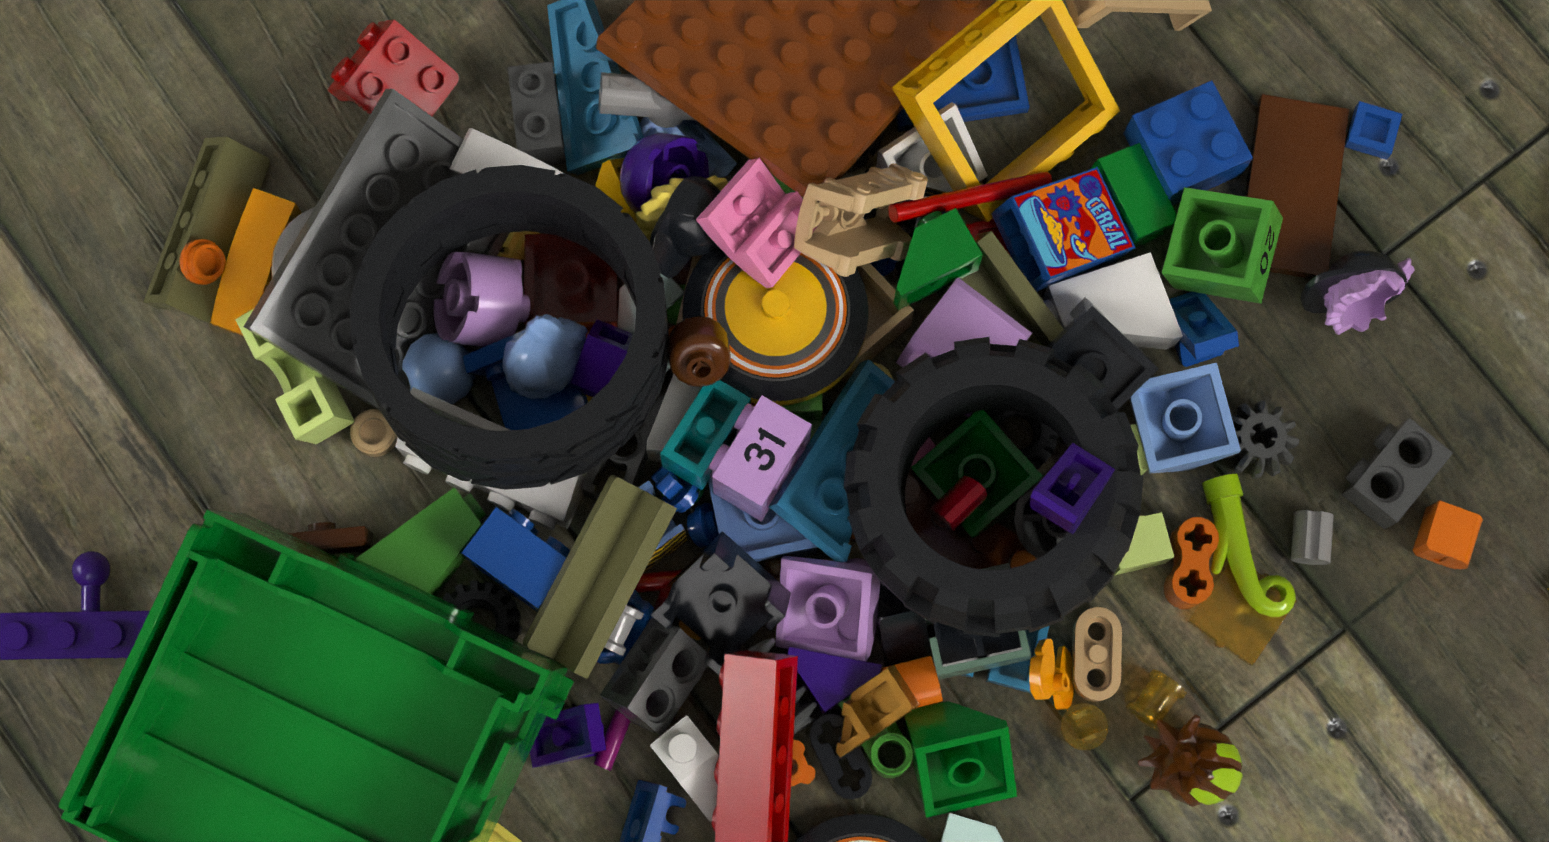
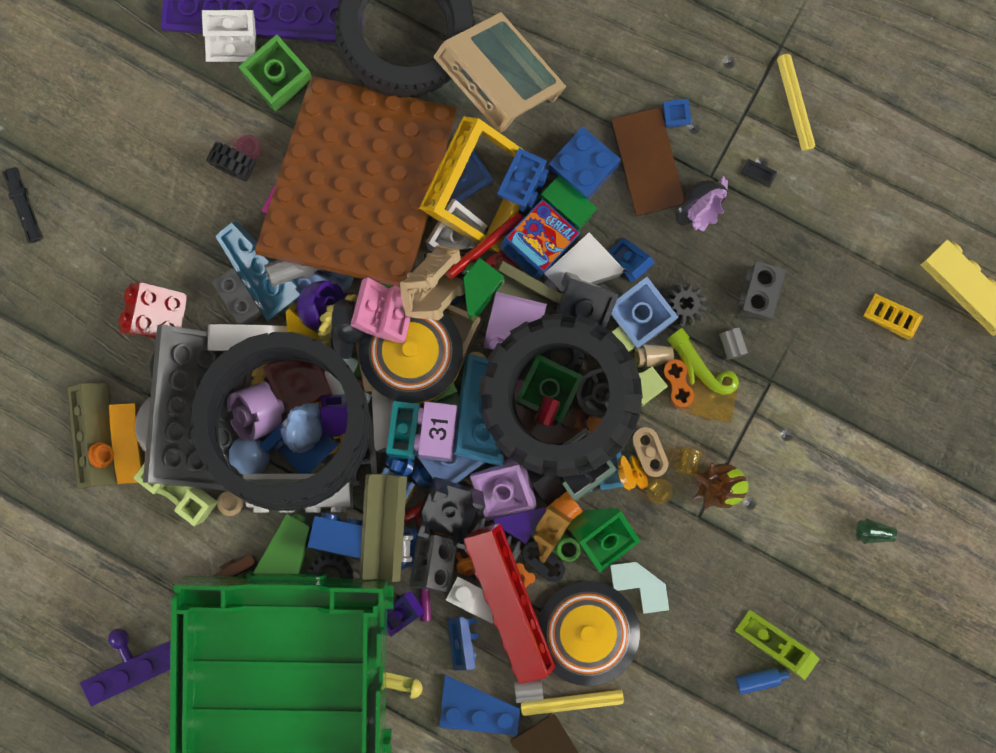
camera: 20 degrees left, 5 degrees up
reddish brown head [667,316,731,387] -> none
dark purple slope [1030,443,1115,535] -> none
bright green brick [1162,187,1283,304] -> none
orange piece [1413,500,1483,569] -> none
none -> orange plate [456,552,475,576]
none -> blue bracket [497,148,549,216]
none -> tan cone [634,344,674,370]
none -> black piece [741,159,777,188]

